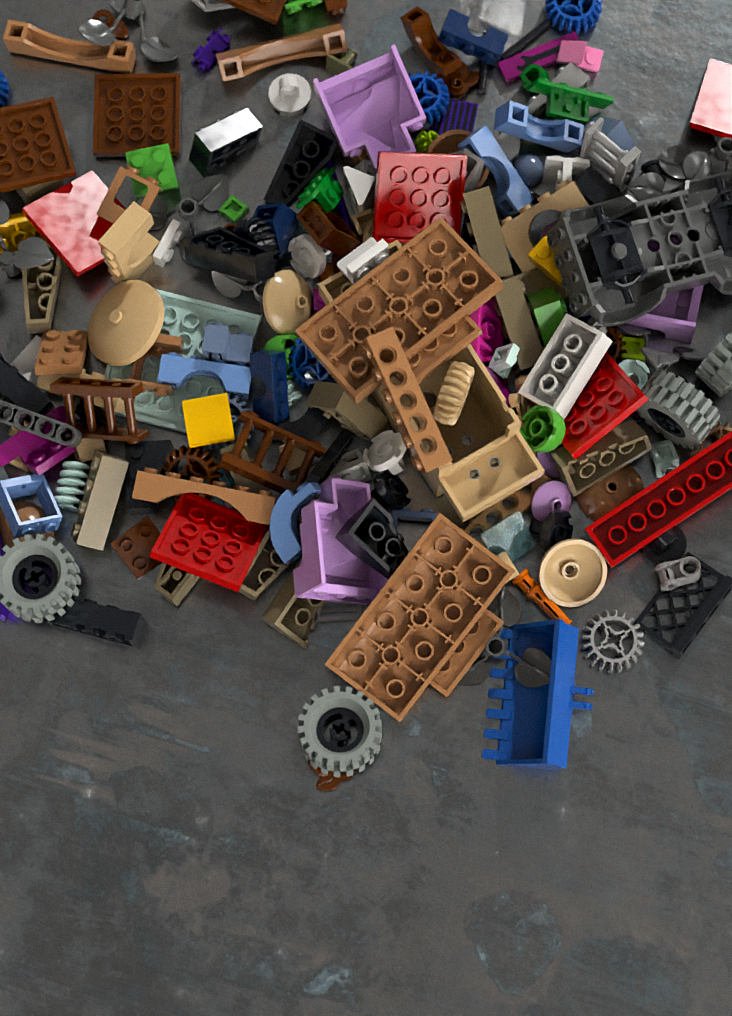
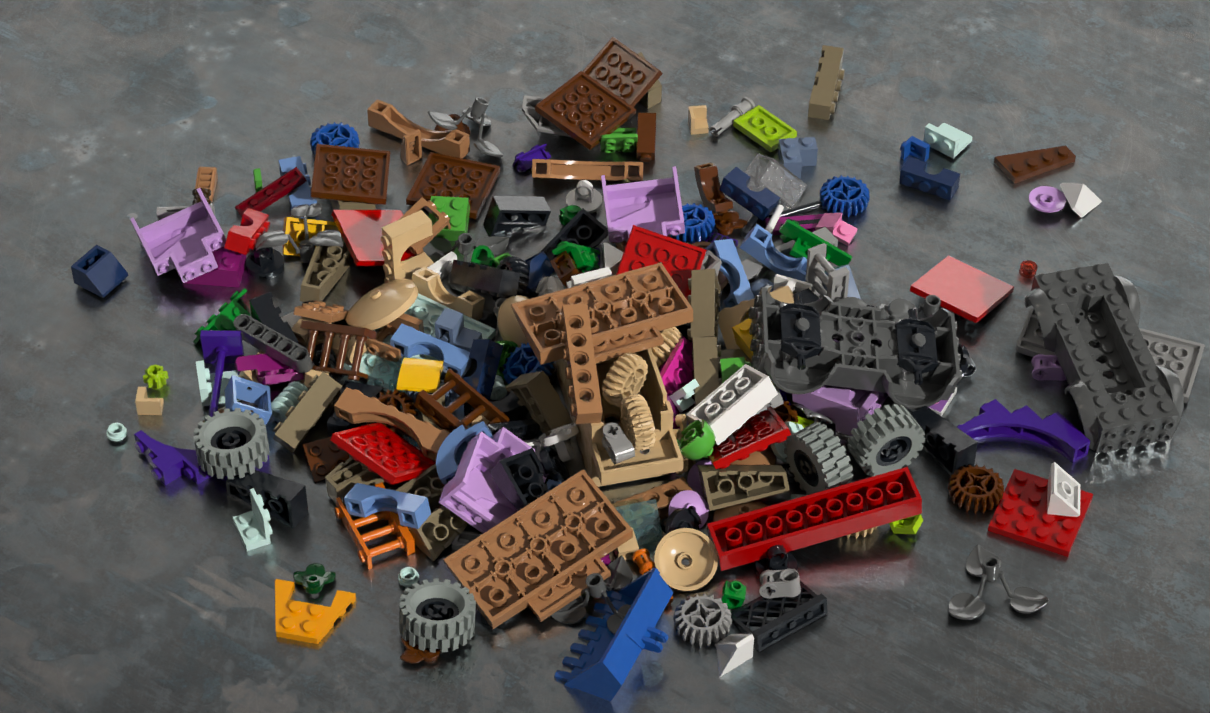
camera: 15 degrees right, 30 degrees down
none -> light aqua bracket [233,488,273,551]
none -> light orange wing [275,579,356,644]
none -> dark green plate [293,563,336,594]
none -> orange fence [334,483,415,570]
none -> medium blue arch [344,483,431,529]
none -> clear light blue hinge [367,356,408,393]
none -> light aqua plate [398,567,419,587]
none -> medium nougat slope [400,129,422,165]
none -> tan arch [412,267,485,320]
none -> green plate [471,245,494,266]
none -> green plate [559,205,581,226]
none -> light grey piece [602,423,635,464]
none -> tan gear [620,394,656,451]
none -> white slope [715,634,754,678]
none -> green plate [721,580,746,610]
none -> white bar [765,205,784,234]

